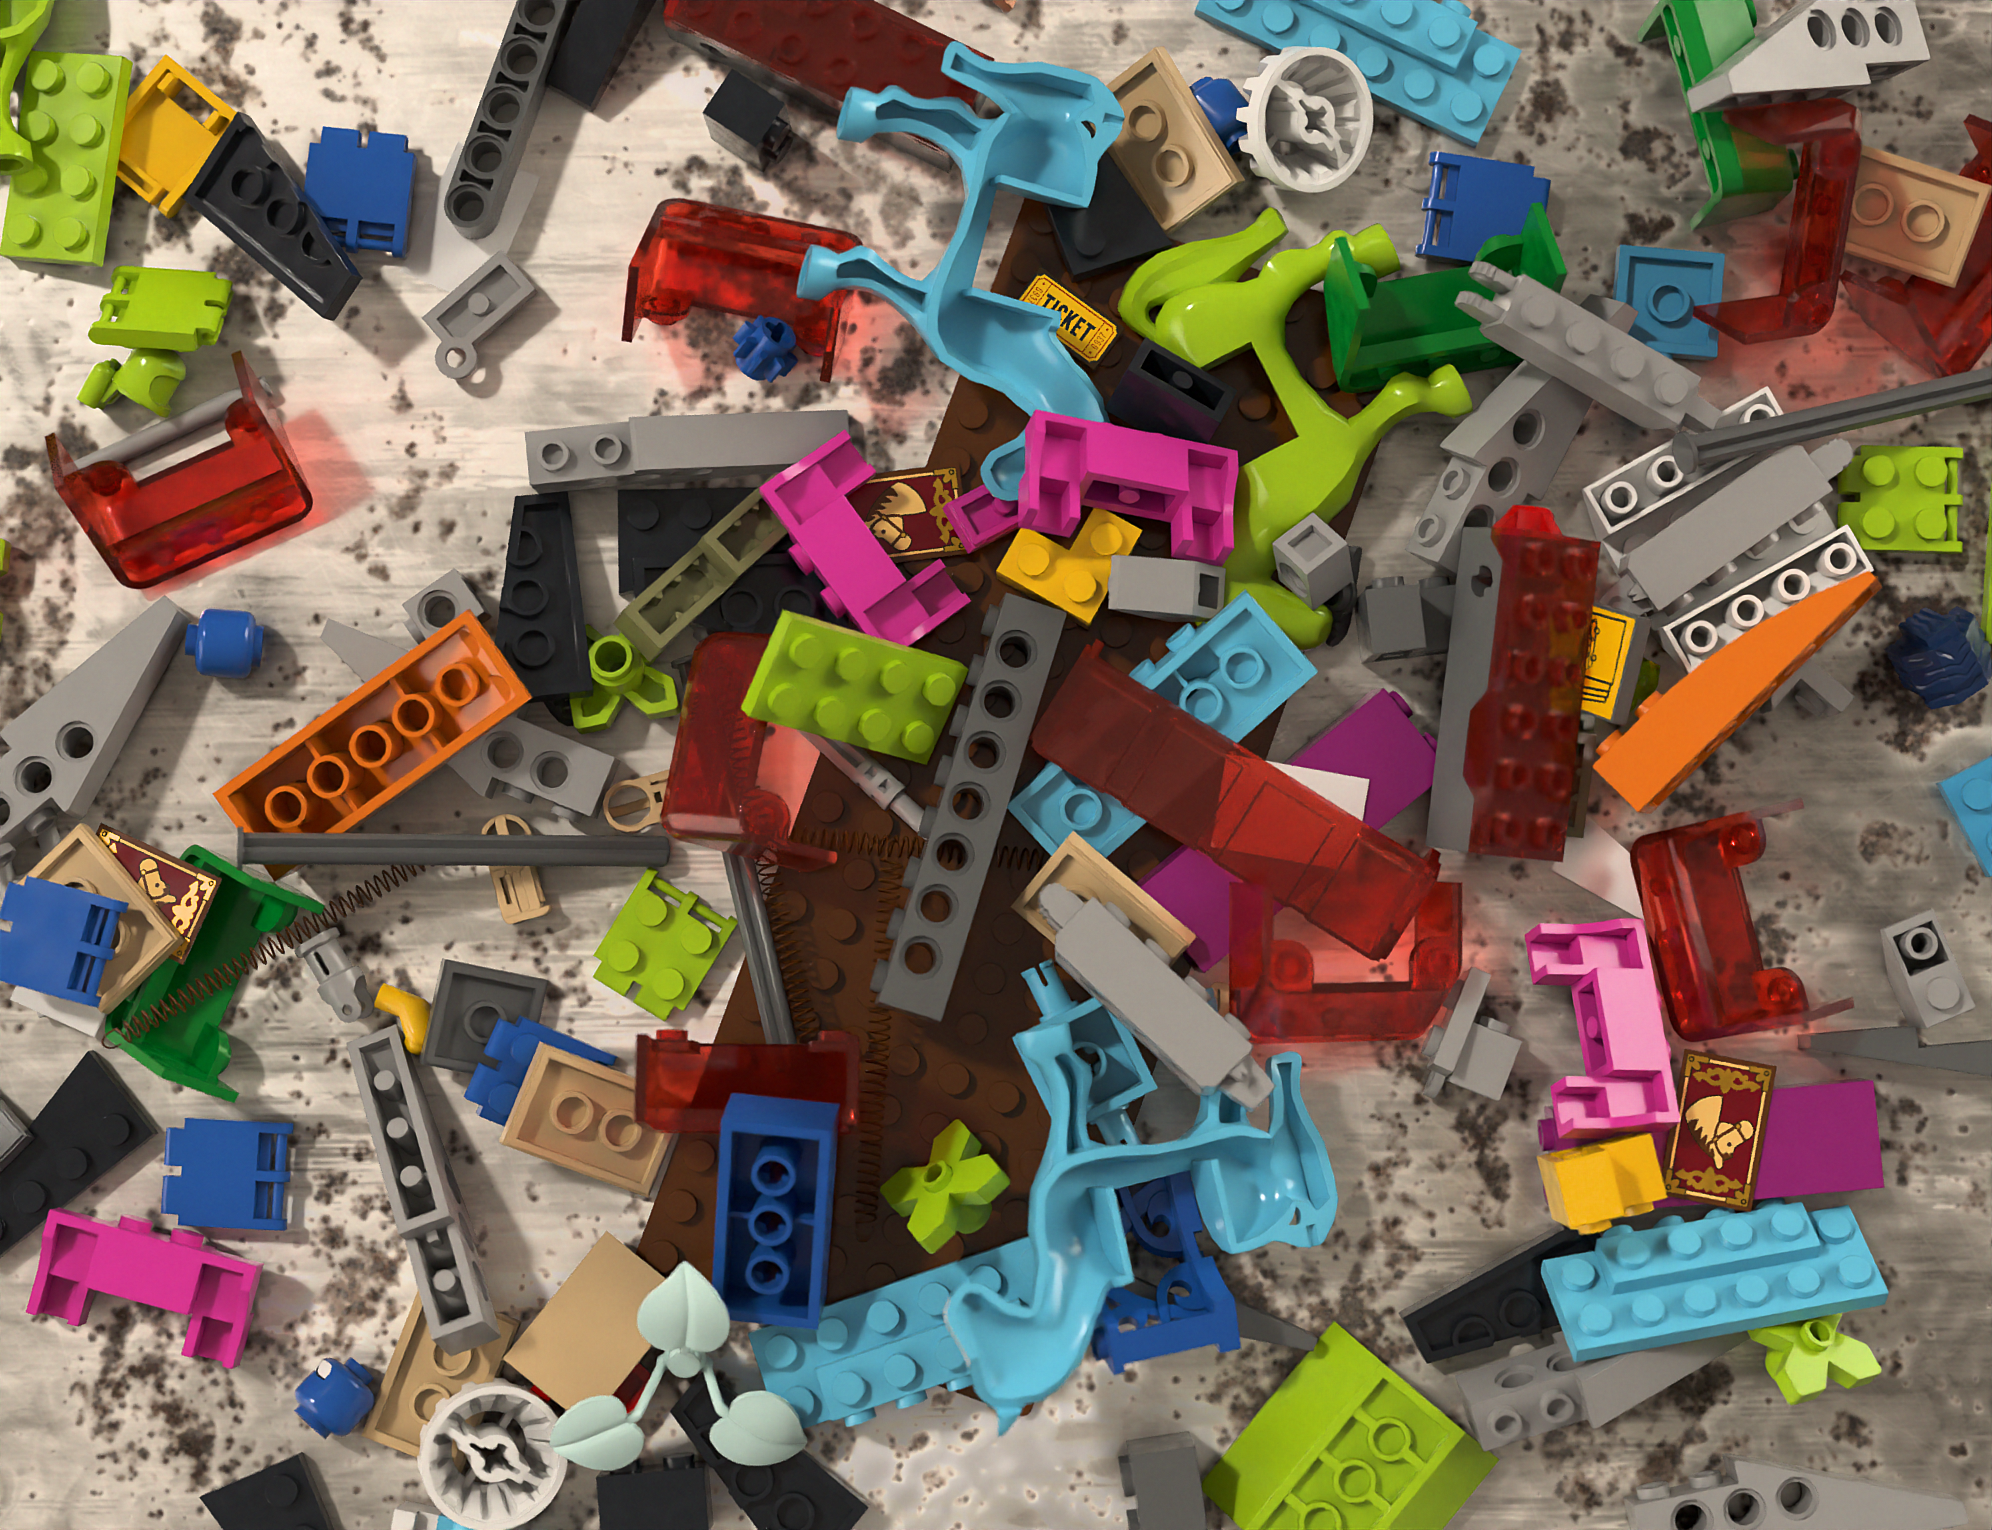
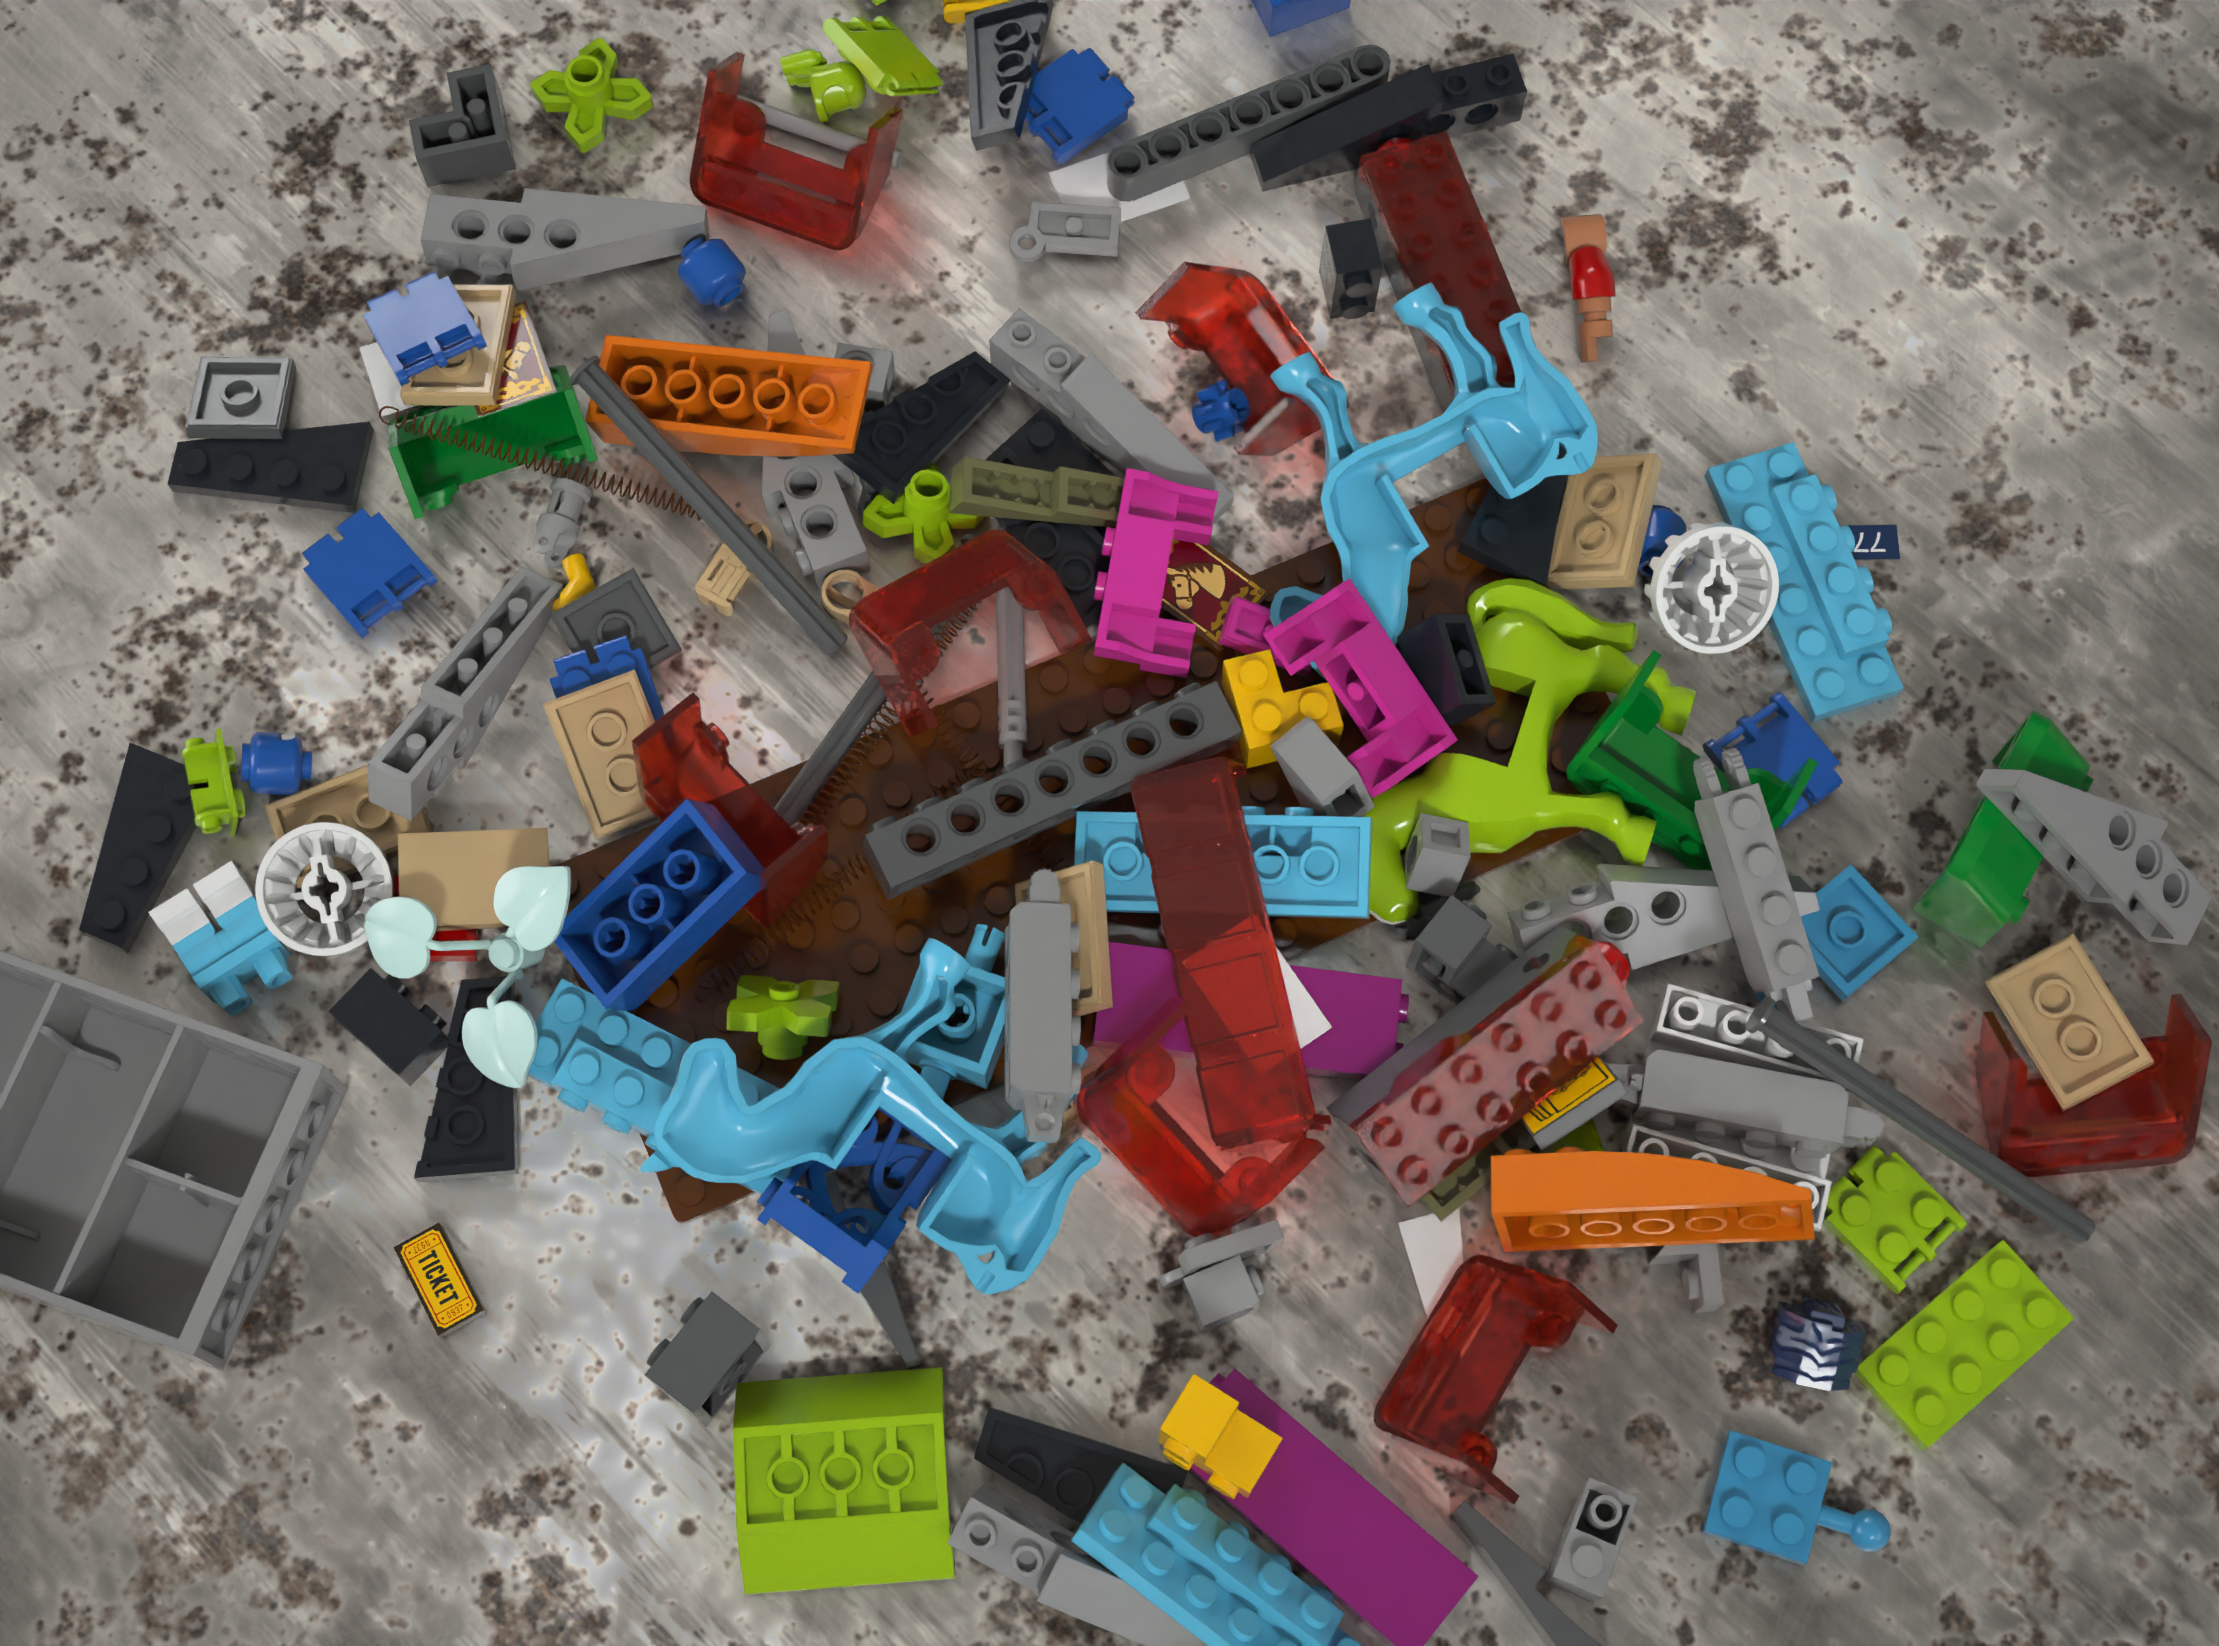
camera: 45 degrees right, 15 degrees down
dark pink bracket [25,1207,264,1369] -> none
lime plate [593,866,738,1022] -> none
lime plate [741,610,969,765] -> none
tile [1016,266,1125,373] -> none
dark pink bracket [1524,918,1681,1138] -> none
sticker [1662,1049,1777,1212] -> none
clear red windscreen [1692,98,1863,345] -> none
none -> lime hinge [181,729,245,836]

